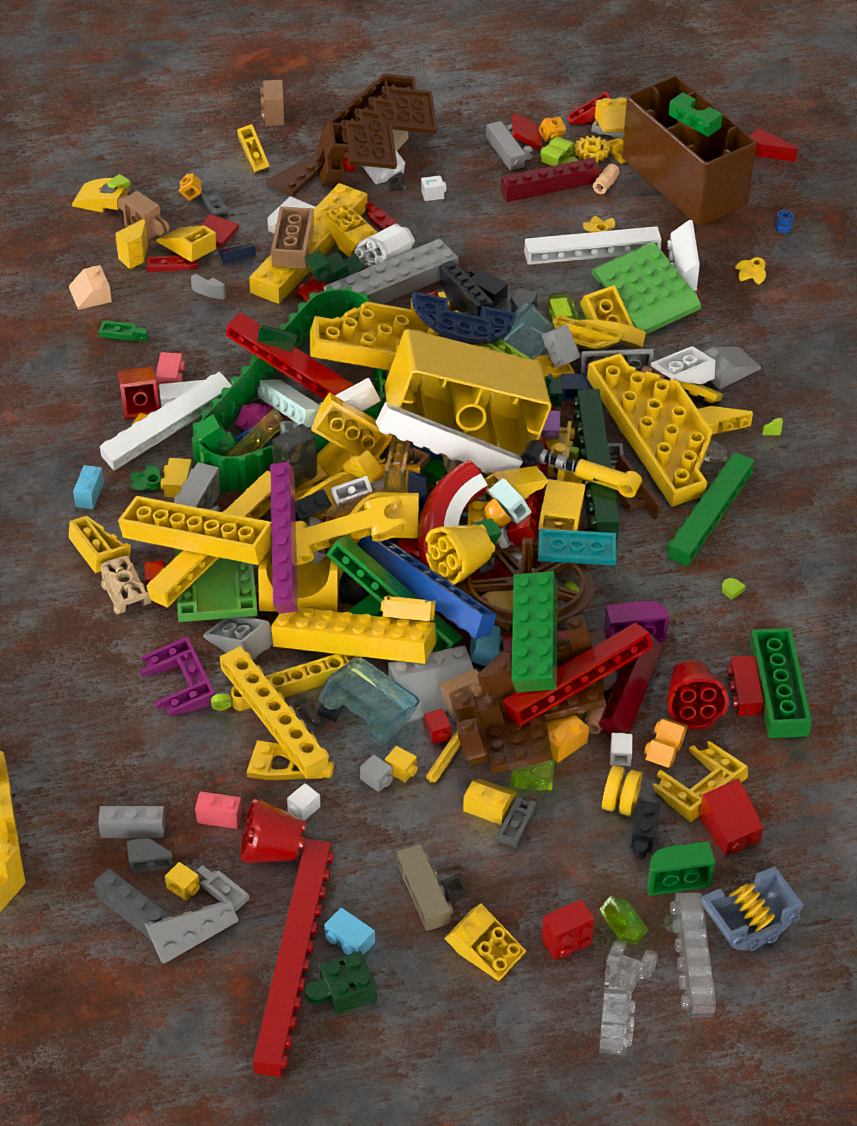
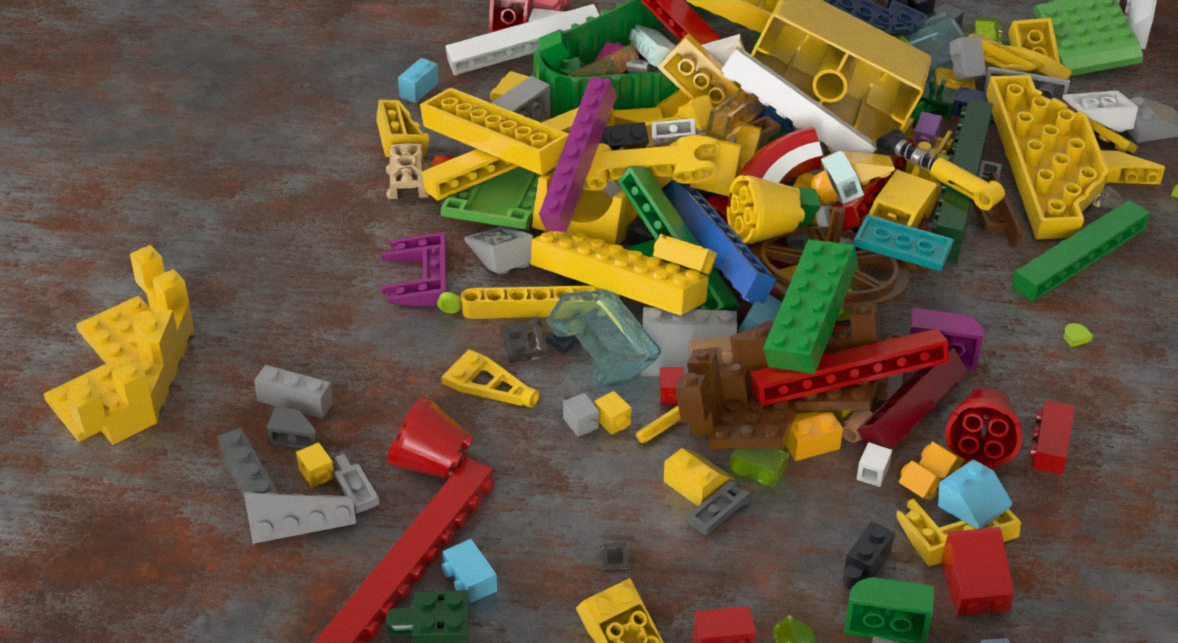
camera: 20 degrees right, 5 degrees down
green plate [130,464,162,491] -> none
coral brick [195,791,242,829] -> none
yellow brick [220,646,329,779] -> none
clear smoke brick [272,423,317,488] -> none
white brick [287,784,320,820] -> none
dark tan brick [396,844,453,931] -> none
clear blue slope [408,471,427,510] -> none
yellow wheel [602,765,642,817] -> none
green brick [749,628,812,738] -> none
none -> medium azure slope [938,460,1012,529]

